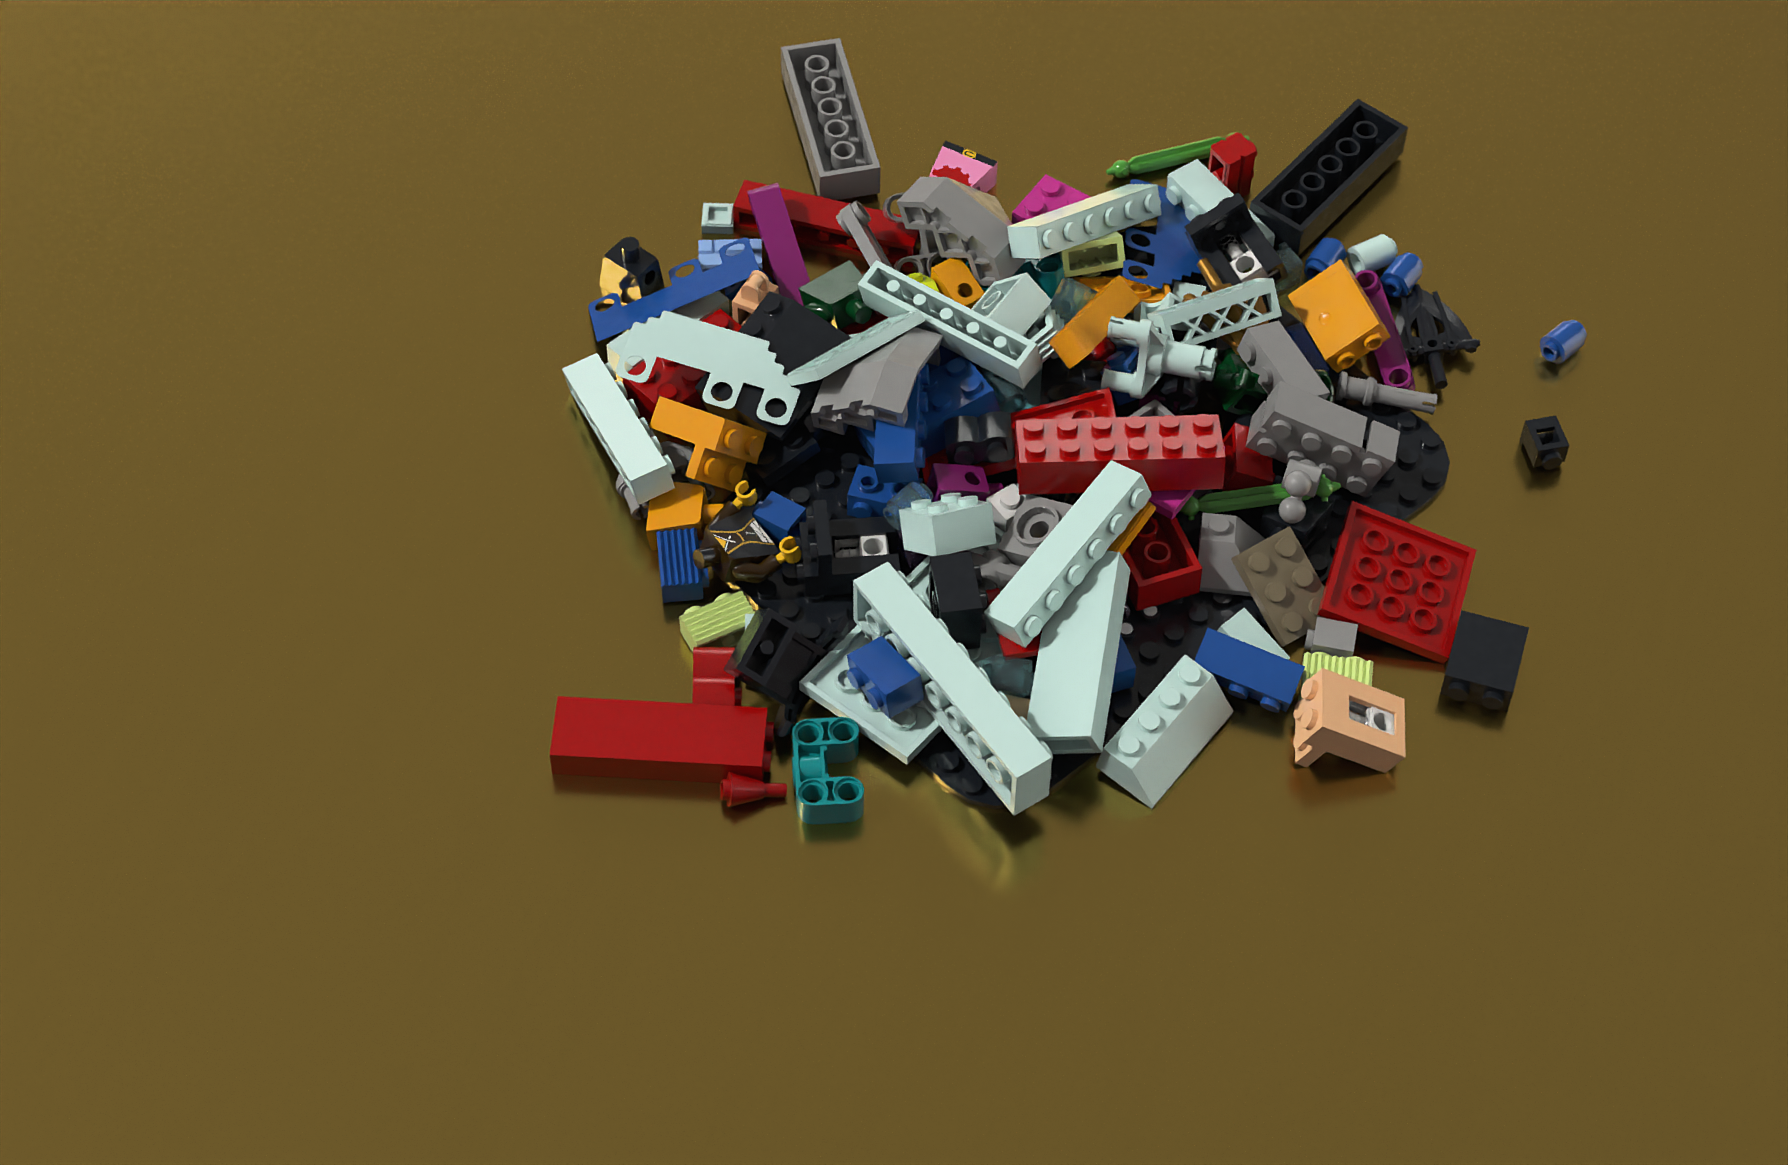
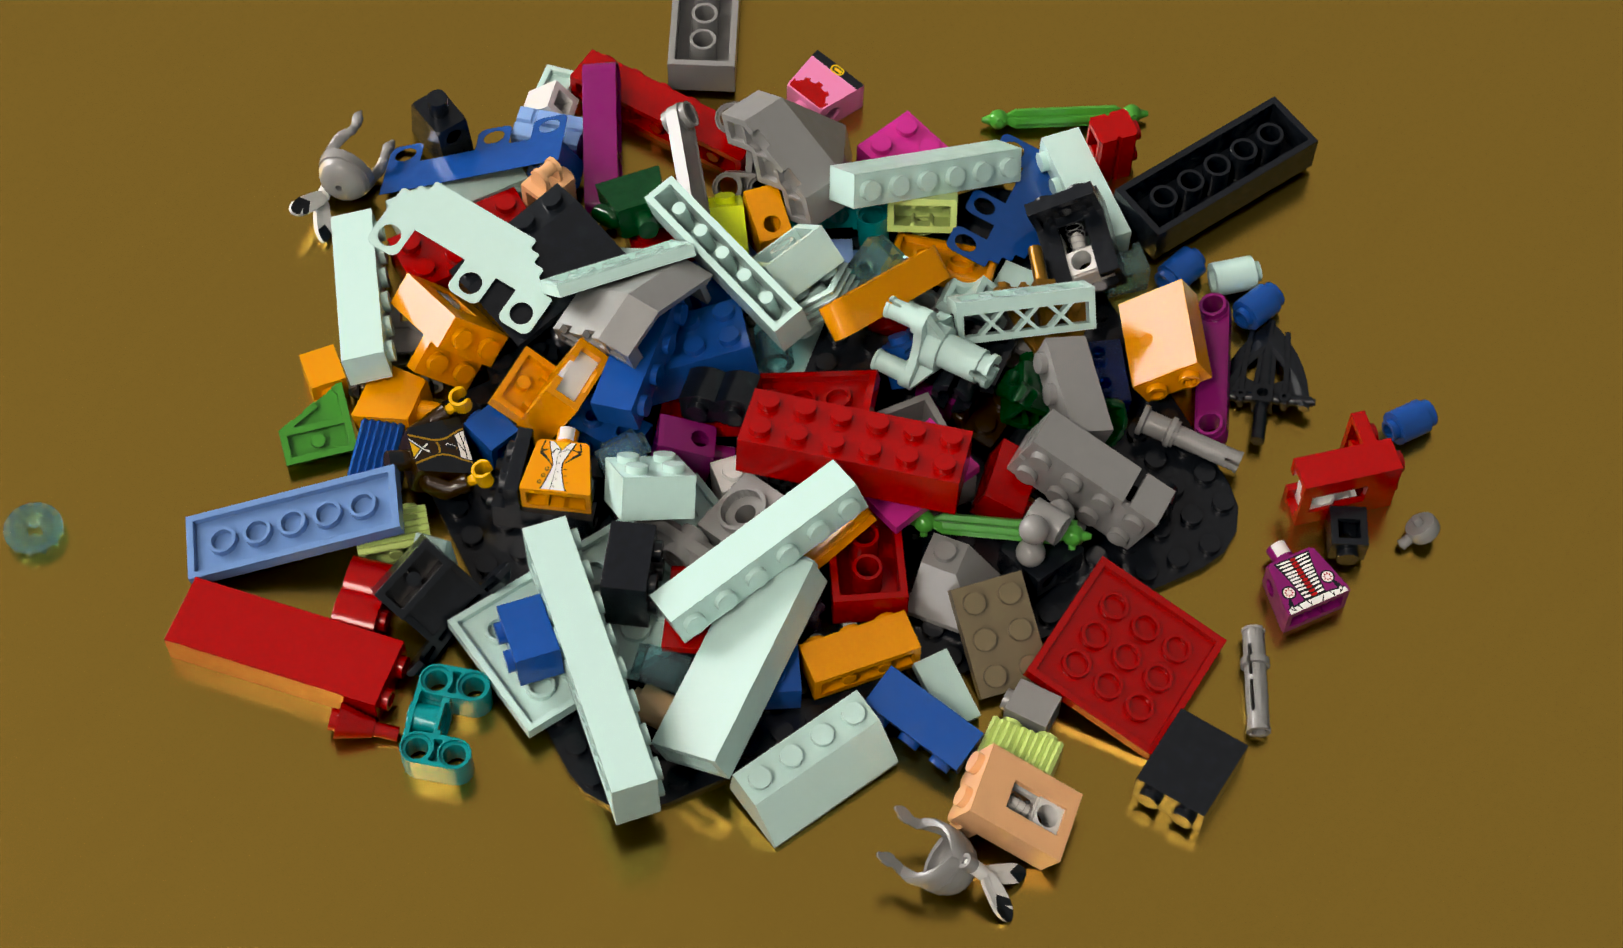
camera: 15 degrees right, 5 degrees up
none -> clear light blue gear [3,502,64,557]
none -> medium blue plate [185,464,405,584]
none -> bright green wing [278,382,356,468]
none -> light grey hair [289,110,395,243]
none -> light orange brick [299,344,350,402]
none -> light orange brick [487,338,609,445]
none -> light orange torso [519,426,592,514]
none -> white brick [524,80,579,116]
none -> light orange brick [798,610,921,700]
none -> light grey hair [876,805,1026,922]
none -> light grey pin [1240,624,1271,737]
none -> torso [1262,540,1350,633]
none -> red brick [1282,410,1405,526]
none -> light grey piece [1397,512,1440,550]

